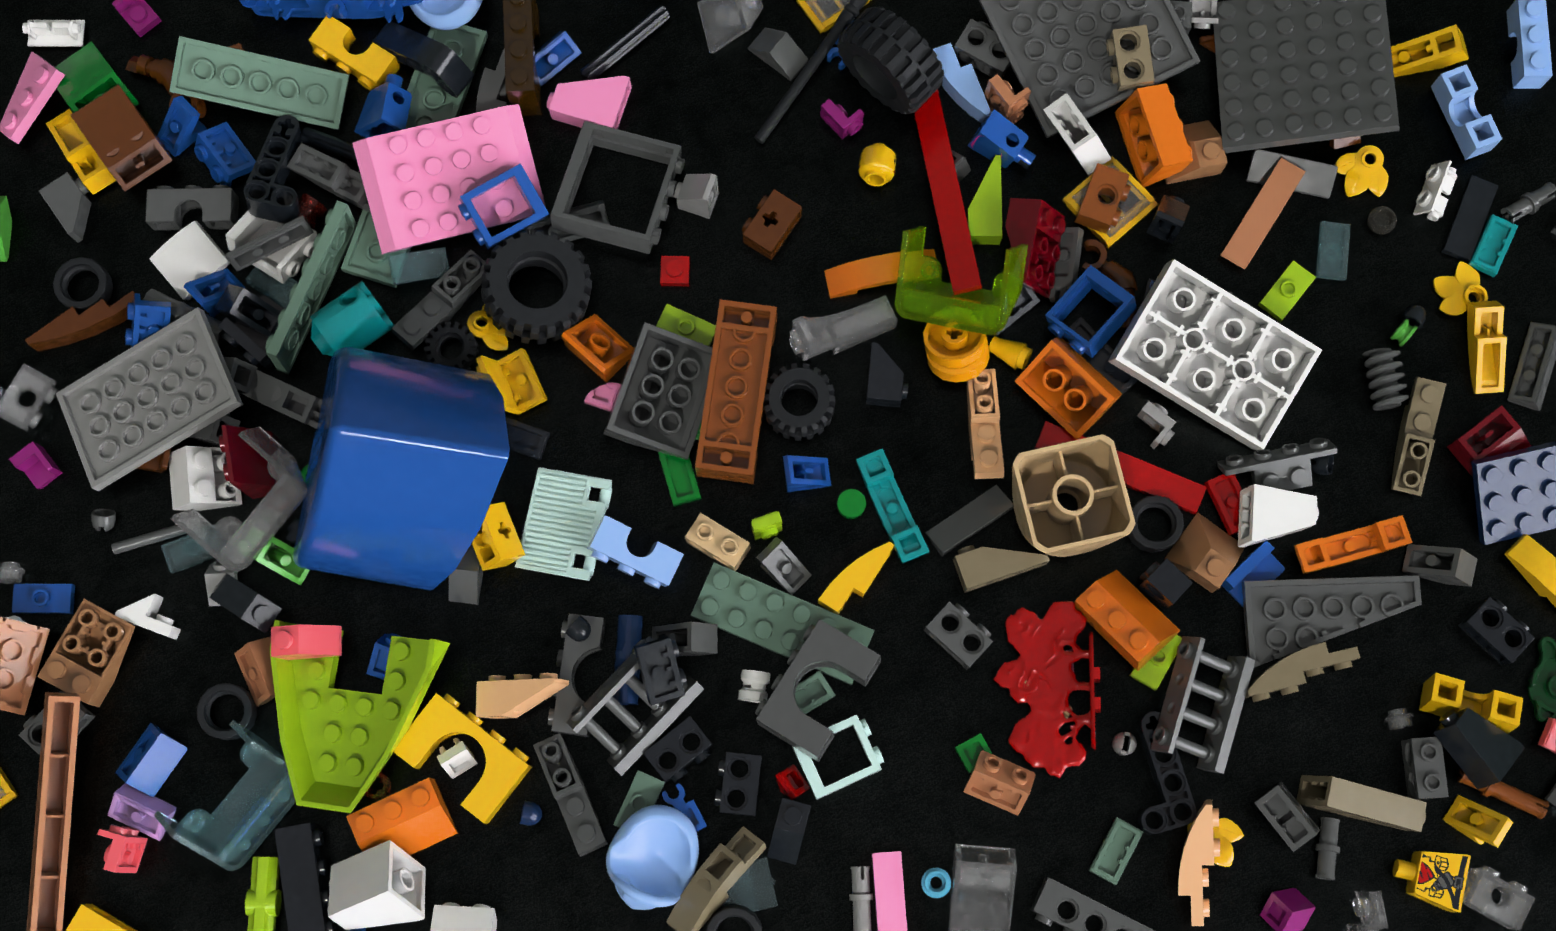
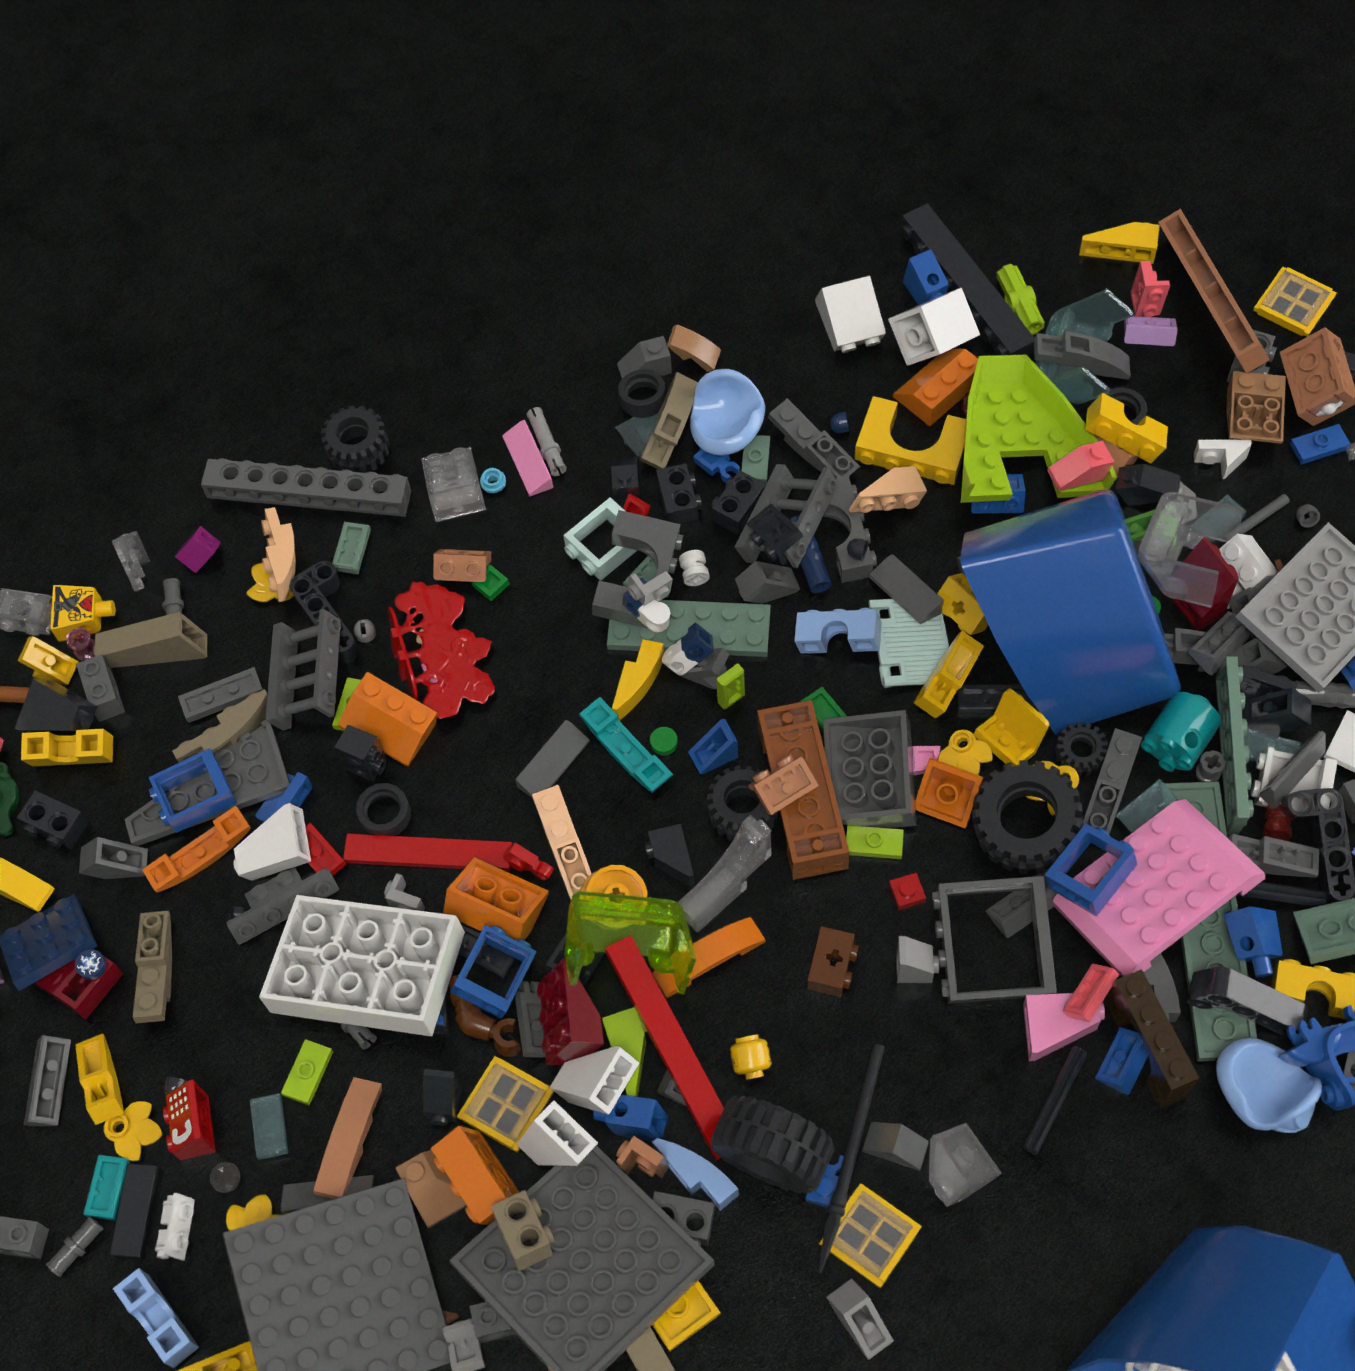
camera: 165 degrees right, 15 degrees down
panel [116,723,187,797] -> none
blue slope [184,268,245,318] -> none
white tile [437,738,478,779] -> none
tan brick [685,512,751,571] -> none
magenta bracket [820,99,864,140] -> none
dark grey brick [924,602,993,670] -> none
dark tan slope [953,545,1050,593] -> none
yellow cone [989,336,1033,370] -> none
tan piece [1012,434,1136,557] -> none
dark orange brick [1075,163,1131,234] -> none
medium nougat slope [1164,512,1245,593] -> none
dark grey brick [1255,781,1320,852] -> none
dark grey piece [1363,348,1409,411] -> none
clear plate [1384,708,1414,730] -> none
bright green bush [1390,318,1418,347] -> none
none -> clear pink bush [67,628,95,661]
none -> dark blue tile [75,949,107,980]
none -> blue window [149,748,237,833]
none -> red slope [163,1080,216,1160]
none -> dark grey plate [178,667,263,723]
none -> red plate [503,843,554,880]
none -> white slope [550,1046,639,1115]
none -> white leg [622,578,670,632]
none -> light grey bracket [628,571,672,606]
none -> leg [662,622,714,676]
none -> nougat bracket [748,754,819,815]
none -> dark grey slope [869,555,943,624]
none -> yellow slope [914,631,984,718]
none -> yellow plate [938,730,993,775]
none -> dark grey slope [1034,331,1131,380]
none -> coral plate [1063,964,1119,1022]
none -> yellow arch [1085,393,1168,463]
none -> dark grey slope [1189,612,1251,676]
none -> dark grey bush [1195,750,1226,782]

